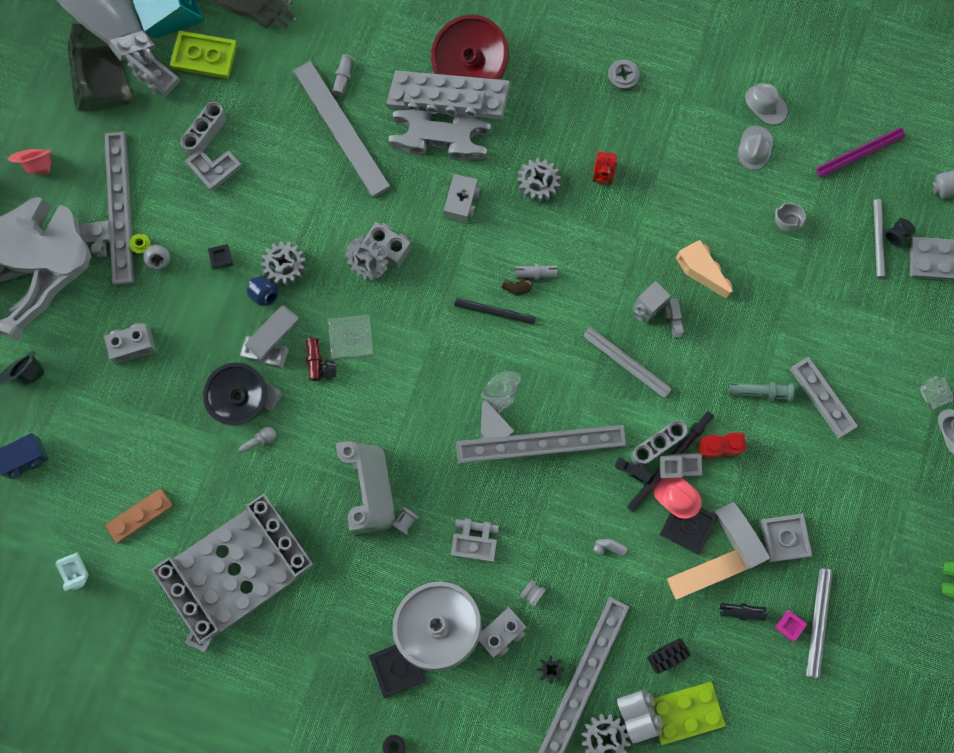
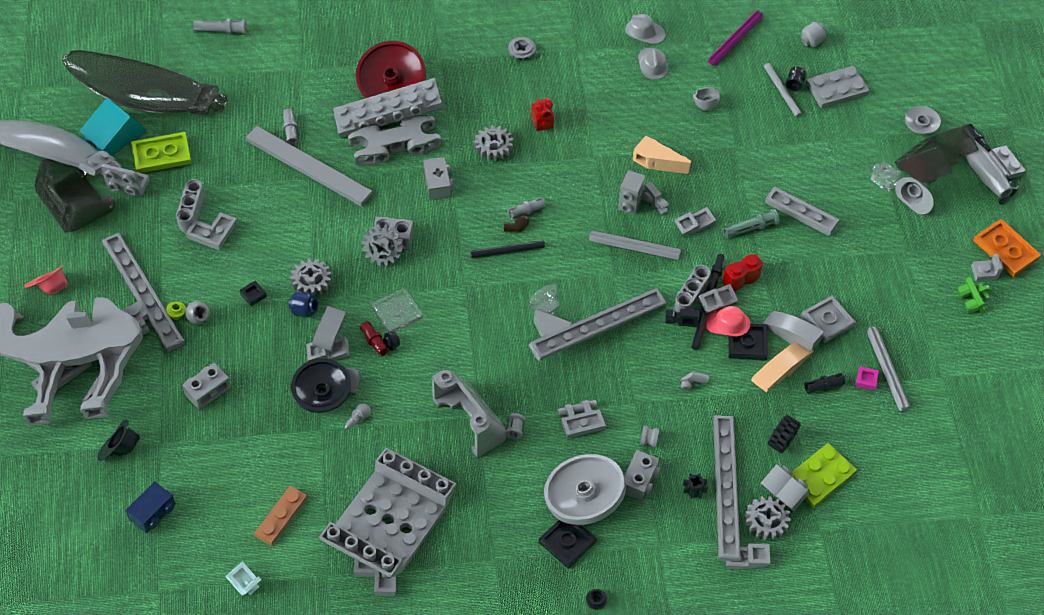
camera: 25 degrees left, 20 degrees down
none -> light grey slope [674,207,717,236]

